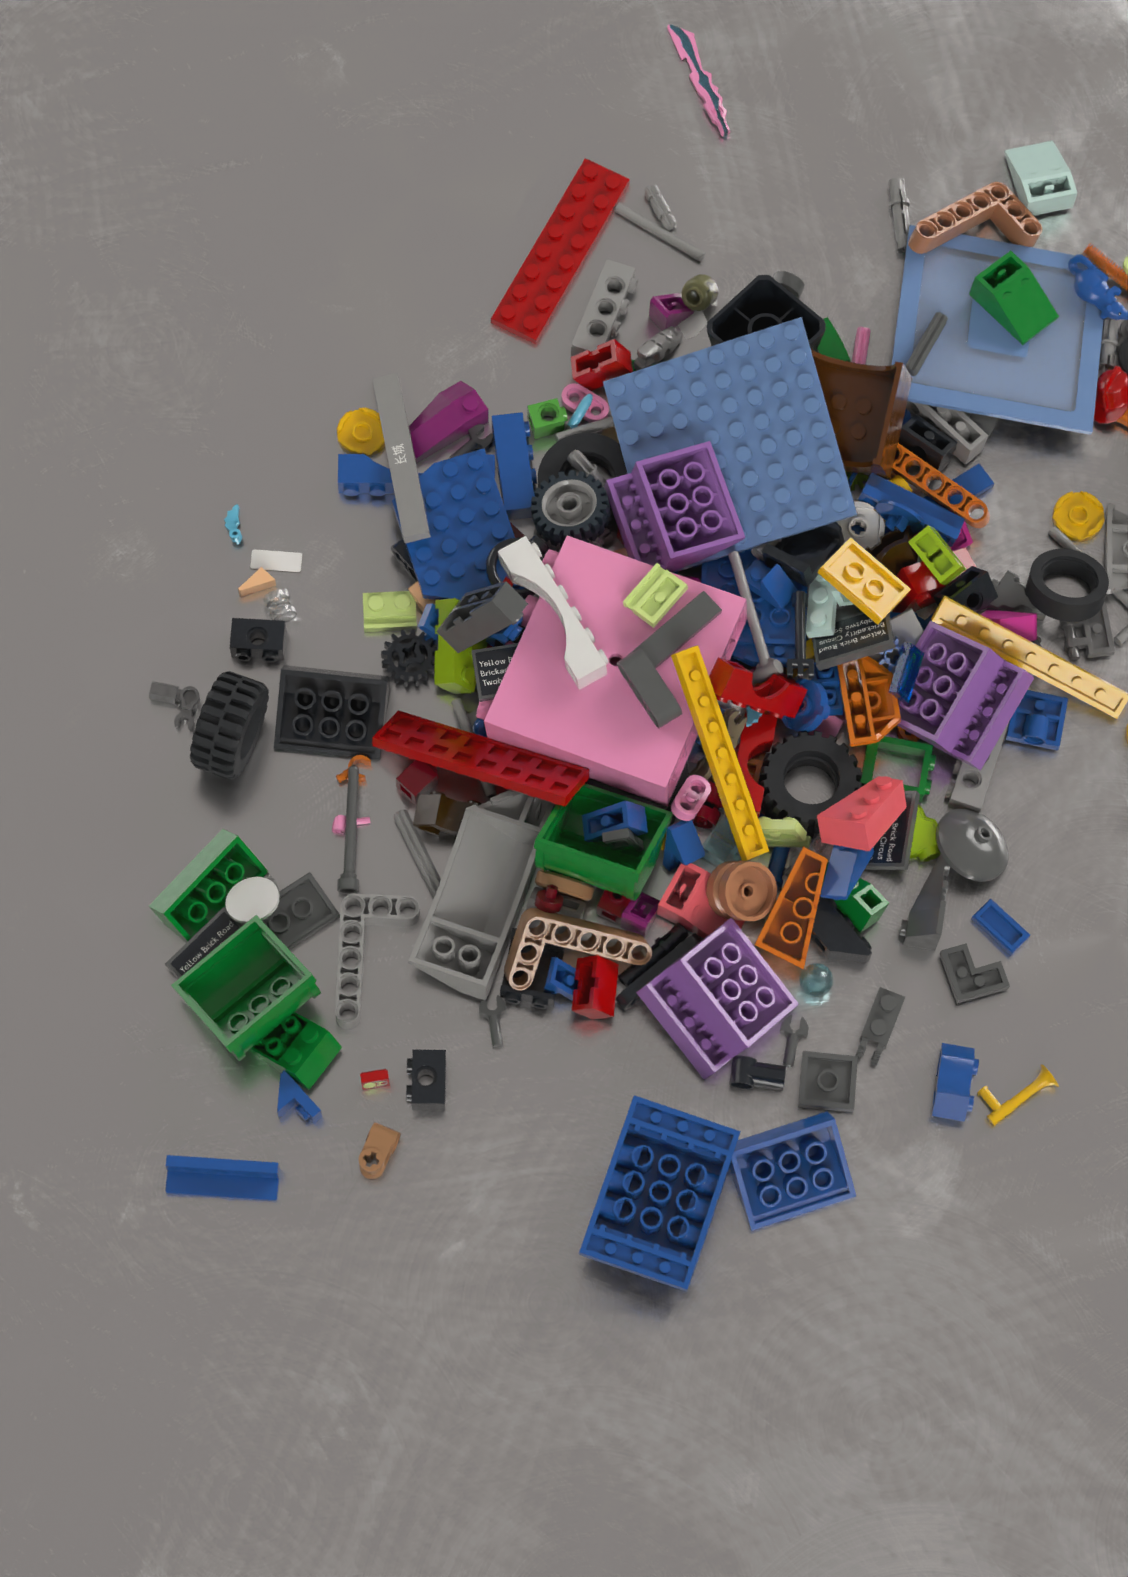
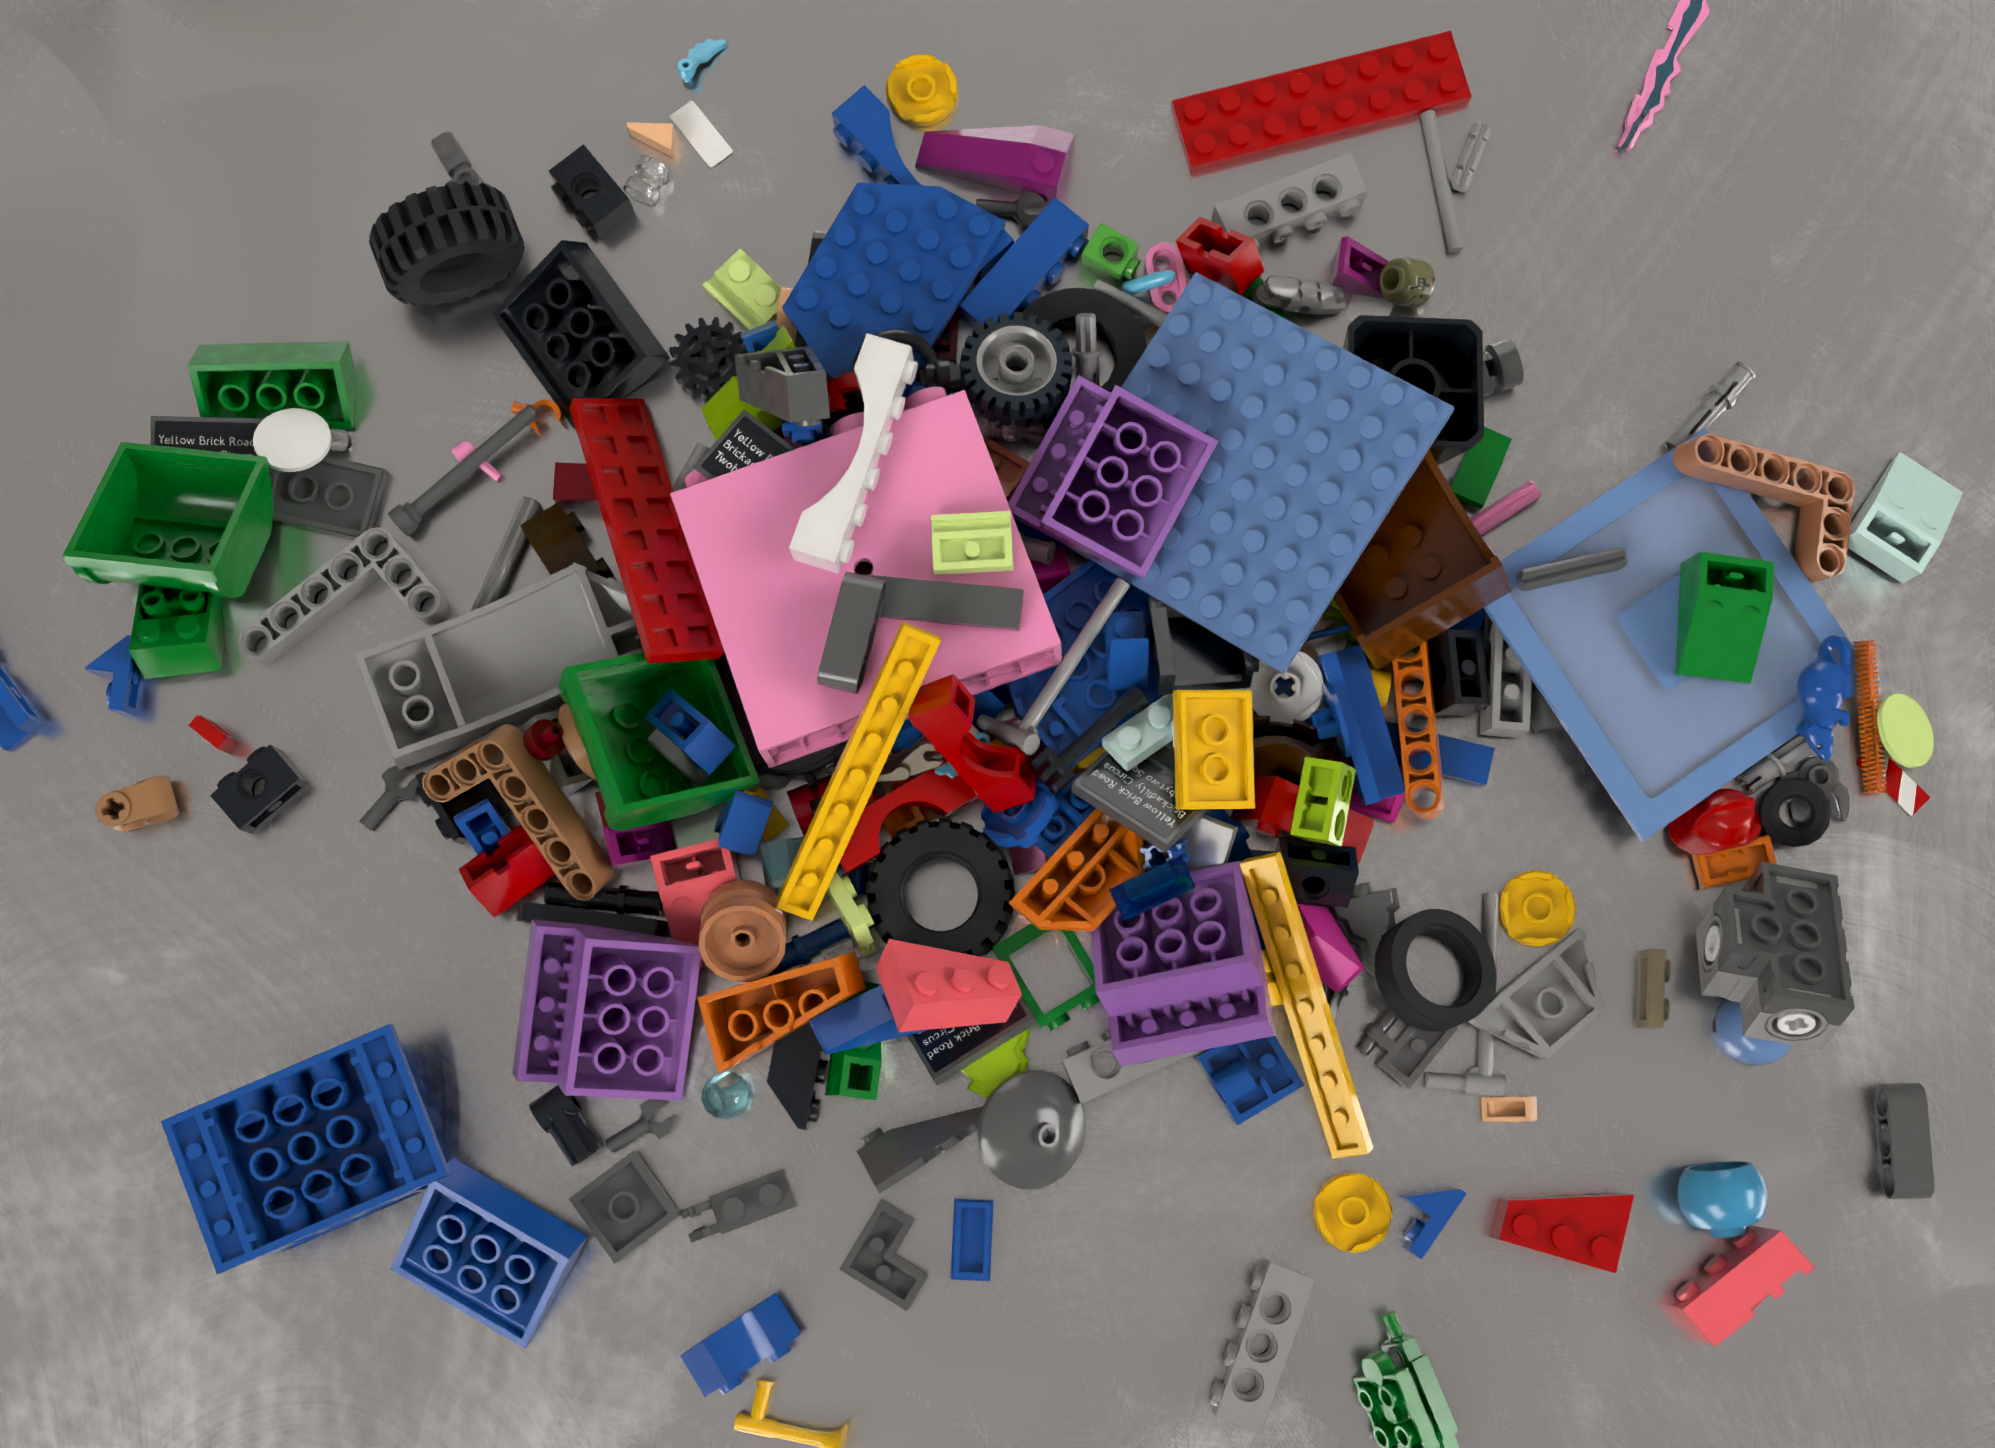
camera: 50 degrees right, 10 degrees up
light grey tile [372,373,431,543] -> none
bright pink plate [671,775,711,821] -> none

